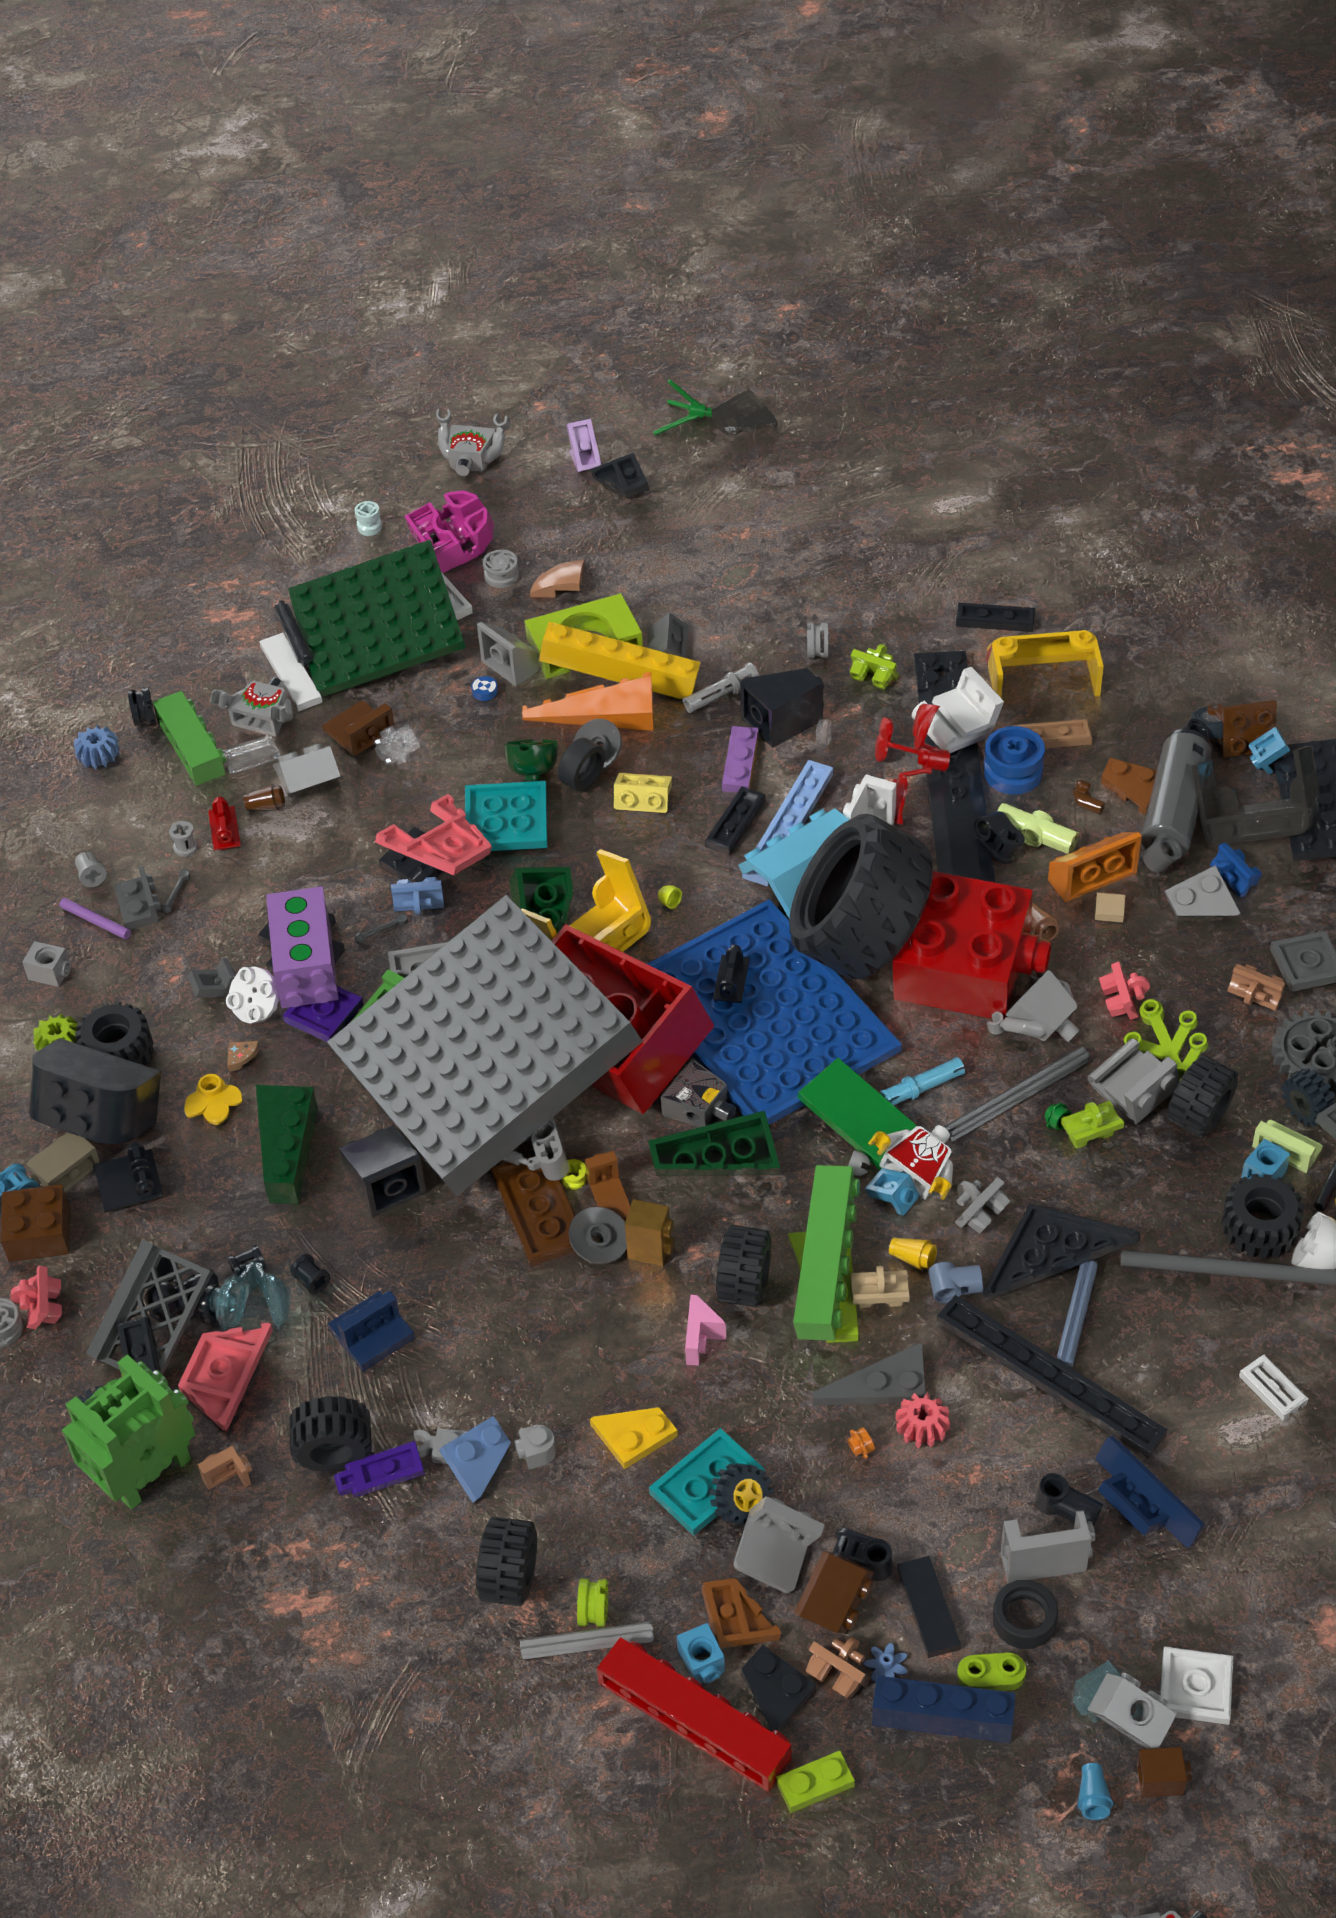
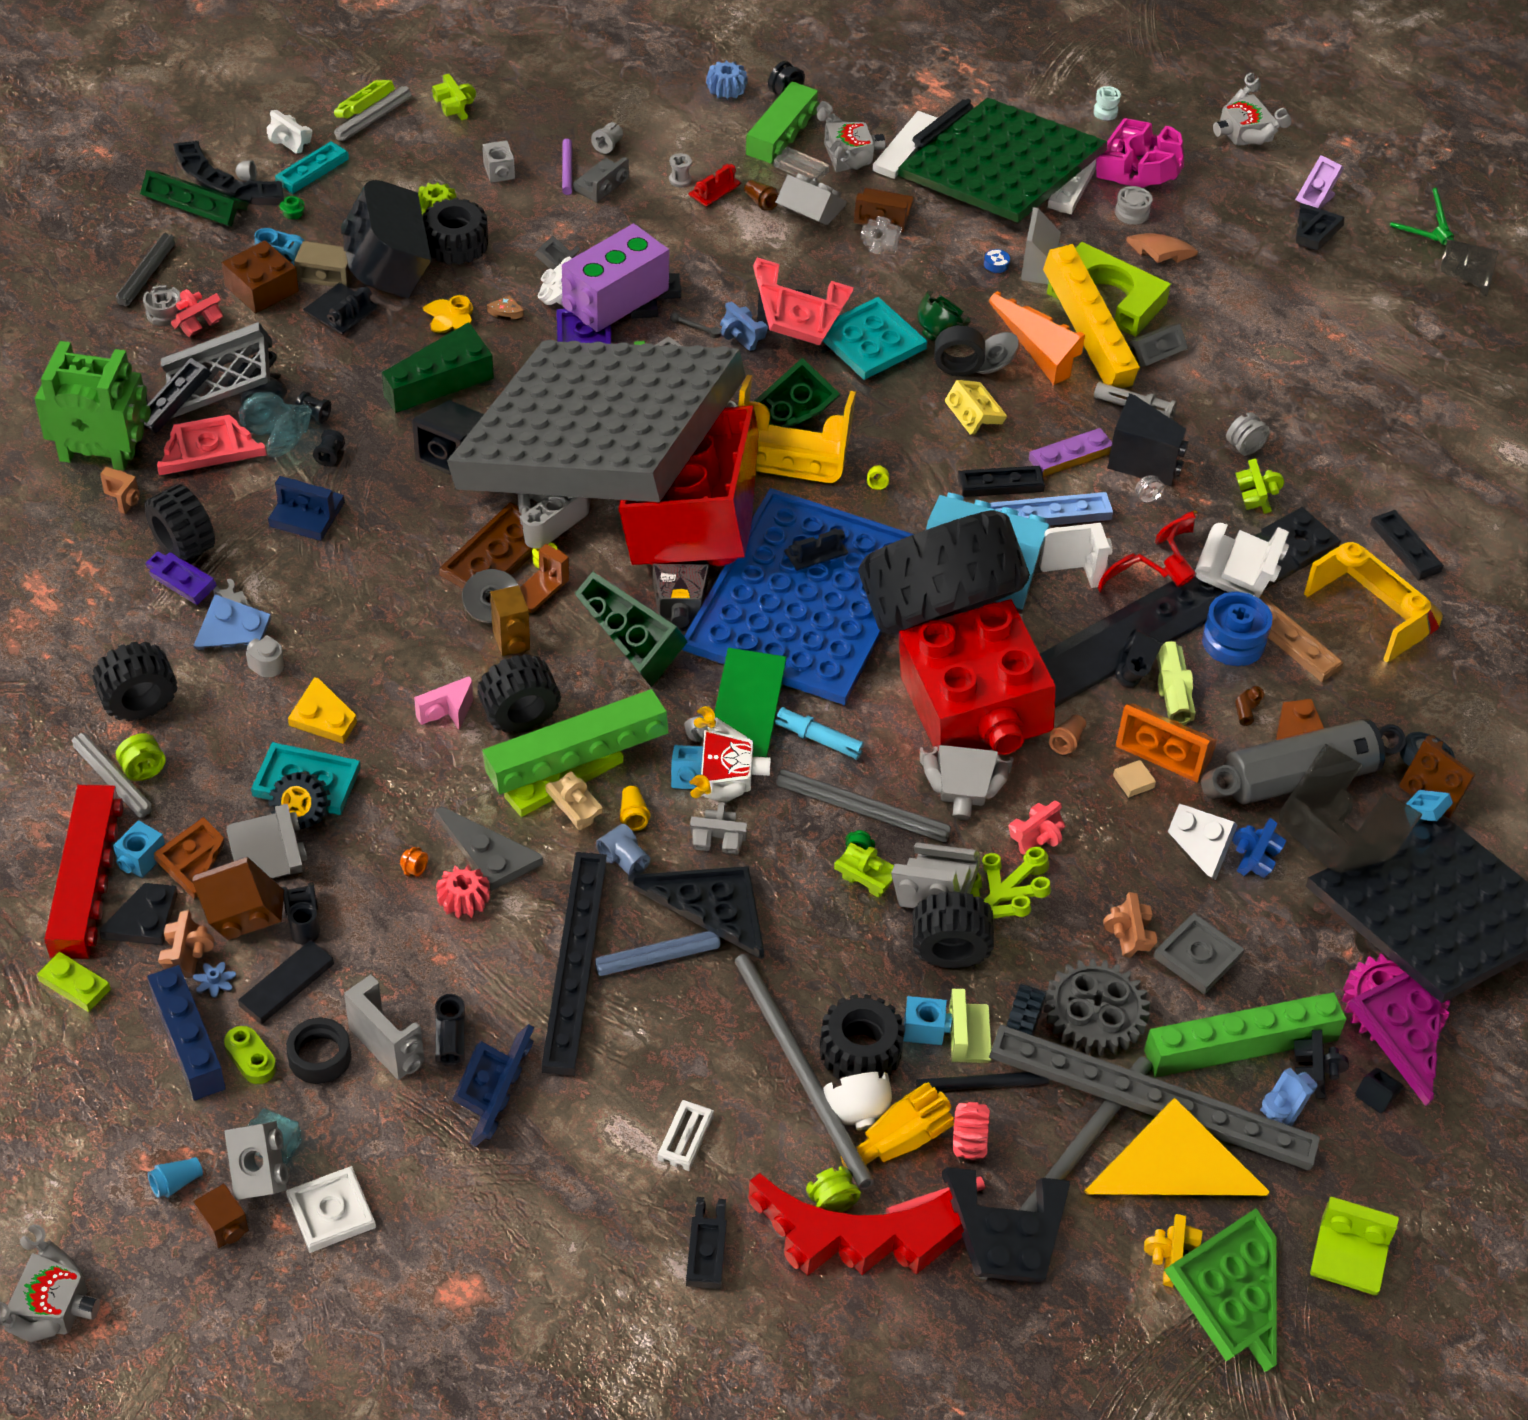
camera: 50 degrees right, 0 degrees up
dark grey hinge [161,869,190,914] -> none

